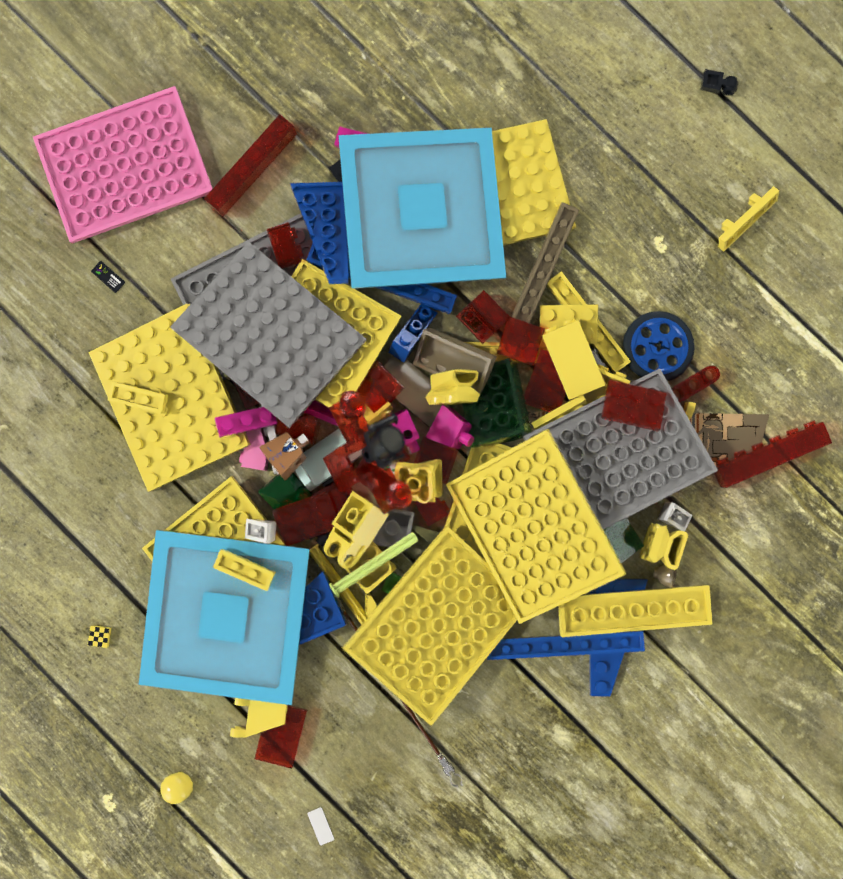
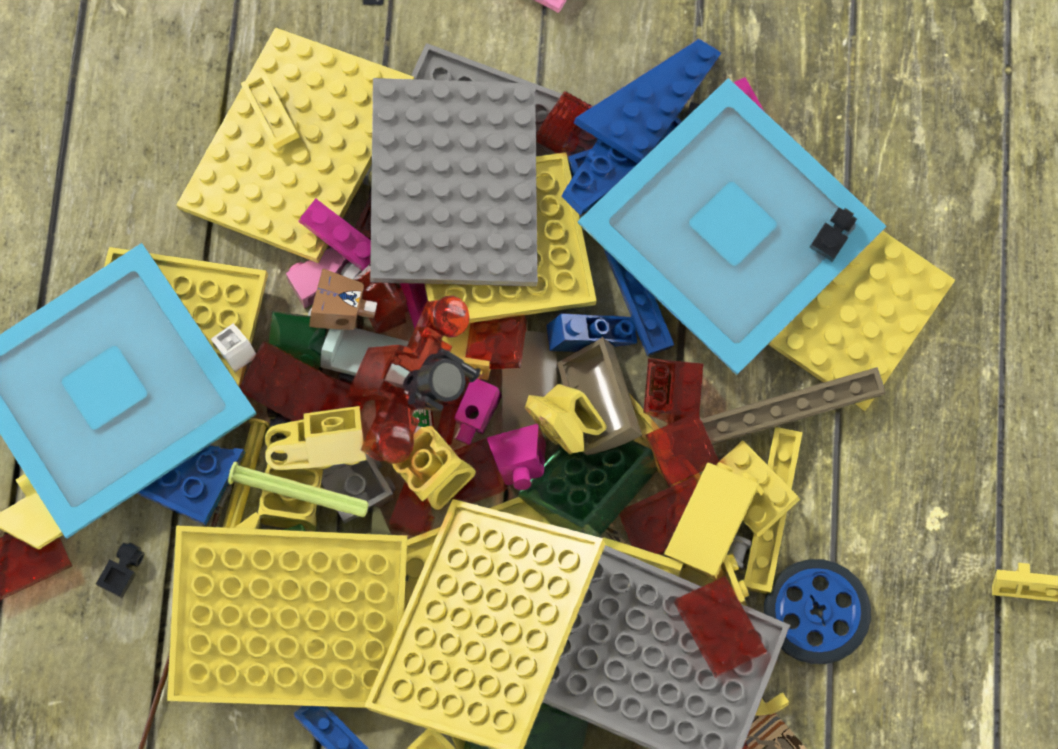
camera: 50 degrees right, 15 degrees down
clear red brick [204,114,297,217] -> none
light yellow plate [213,549,276,591] -> none
clear red beam [671,365,720,403] -> none
none -> black plate [96,542,145,599]
none -> blue wing [574,39,721,164]
none -> black plate [809,207,857,262]

